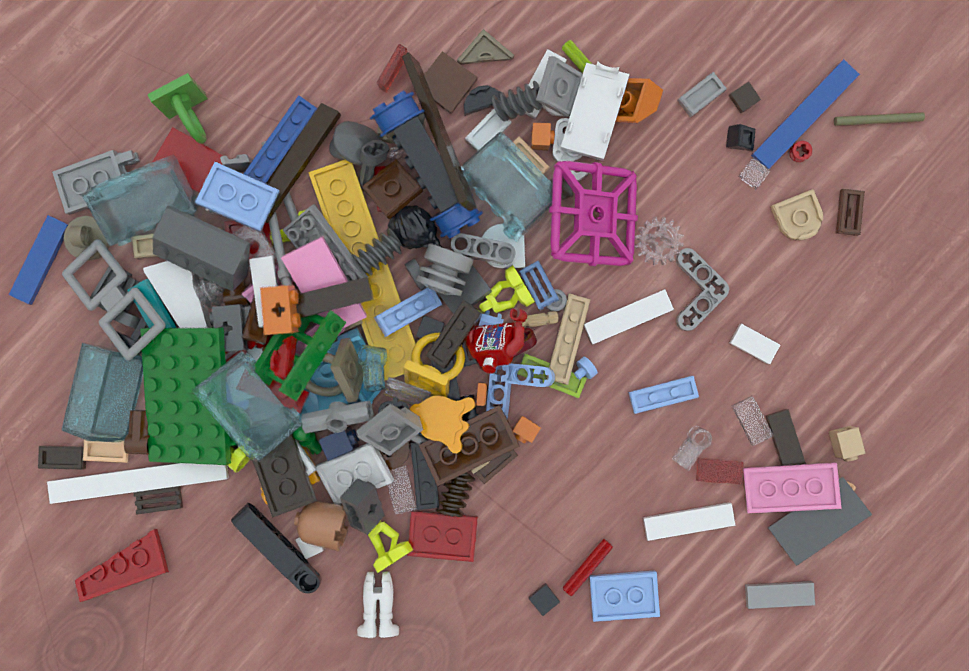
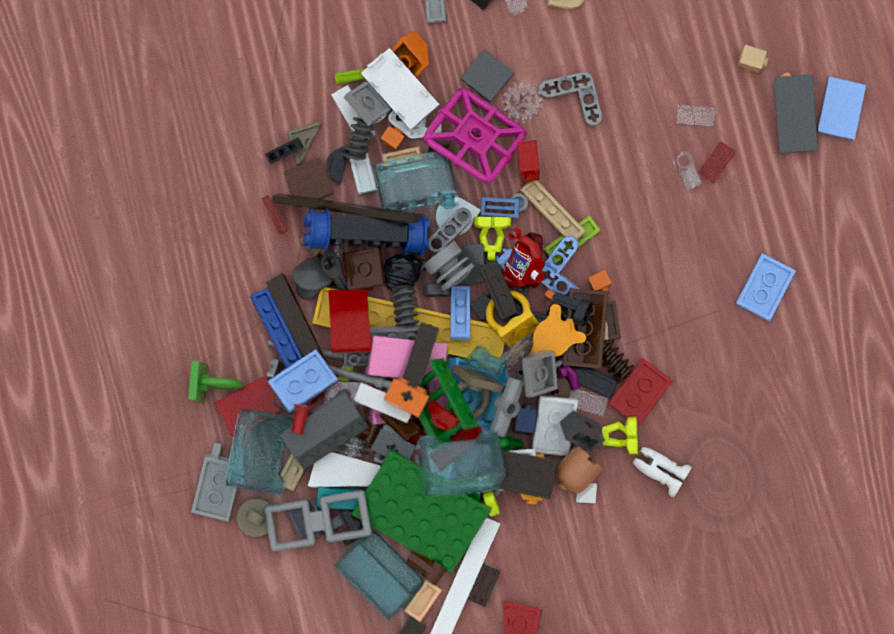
camera: 55 degrees left, 5 degrees down
blue tile [9,215,69,305] -> none
black piece [231,503,321,594] -> none
tan axle [522,311,558,328] -> none
black tile [528,583,560,616] -> none
red axle [563,539,613,596] -> none
light blue tile [574,356,598,380] -> none
white tile [584,290,674,344] -> none
light blue tile [628,376,699,414] -> none
white tile [643,502,736,541] -> none
white tile [729,324,780,364] -> none
bright pink tile [743,462,842,513] -> none
light grey tile [745,581,815,609] -> none
dark brown tile [765,409,806,466] -> none
none -> black piece [265,137,304,165]
none -> red pin [291,404,313,435]
none -> red tile [328,289,371,353]
none -> dark grey tile [461,49,514,103]
none -> red slope [517,140,540,182]
none -> black piece [552,292,593,327]
none -> magenta arm [558,365,579,390]
none -> light blue tile [817,77,866,141]

